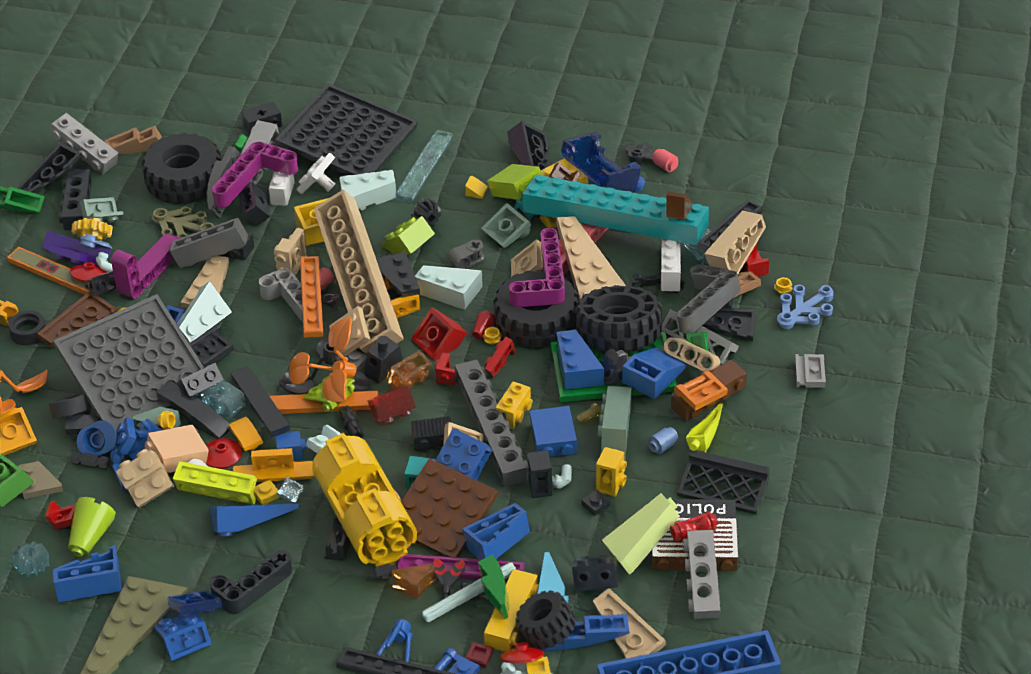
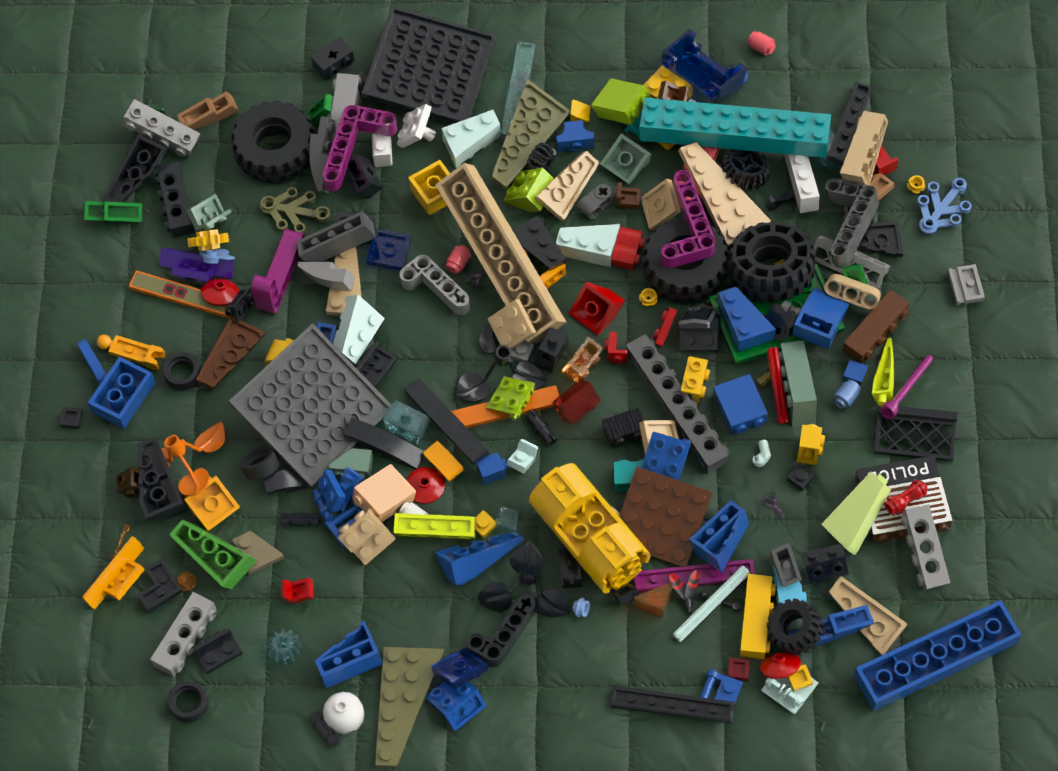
camera: 10 degrees left, 20 degrees up
lime cone [68,497,116,557] -> none
blue piece [77,420,117,456] -> none
light aqua arm [96,252,113,272] -> none
yellow plate [158,411,175,430] -> none
bracket [175,363,223,397] -> none
light orange bracket [233,448,314,482] -> none
tan plate [274,228,307,275] -> none
orange plant [289,317,356,403] -> none
orange tile [300,256,323,338] -> none
blue plant [376,619,413,662] -> none
red cone [472,311,495,339] -> none
green slope [478,554,509,619] -> none
black wedge [507,121,549,170] -> none
black brick [527,450,552,498] -> none
black plate [625,143,653,164] -> none
reddish brown slope [666,191,693,220] -> none
orange plate [674,370,728,411] -> none
none -> light grey slope [298,262,355,291]
none -> black axle [309,711,341,747]
none -> white cylinder [323,692,365,735]
none -> clear blue plate [366,229,412,271]
none -> black plant [478,540,570,617]
none -> olive wing [491,79,571,190]
none -> tan wing [534,151,599,221]
none -> blue brick [557,120,594,152]
none -> light blue plate [573,598,590,617]
none -> red brick [611,227,645,270]
none -> reddish brown bracket [613,182,641,209]
none -> black piece [678,304,721,351]
none -> black gear [720,149,771,191]
none -> hand [765,491,785,519]
none -> red axle [767,347,789,424]
none -> dark grey slope [770,542,802,587]
none -> blue tile [843,360,868,385]
none -> magenta piece [880,355,933,419]

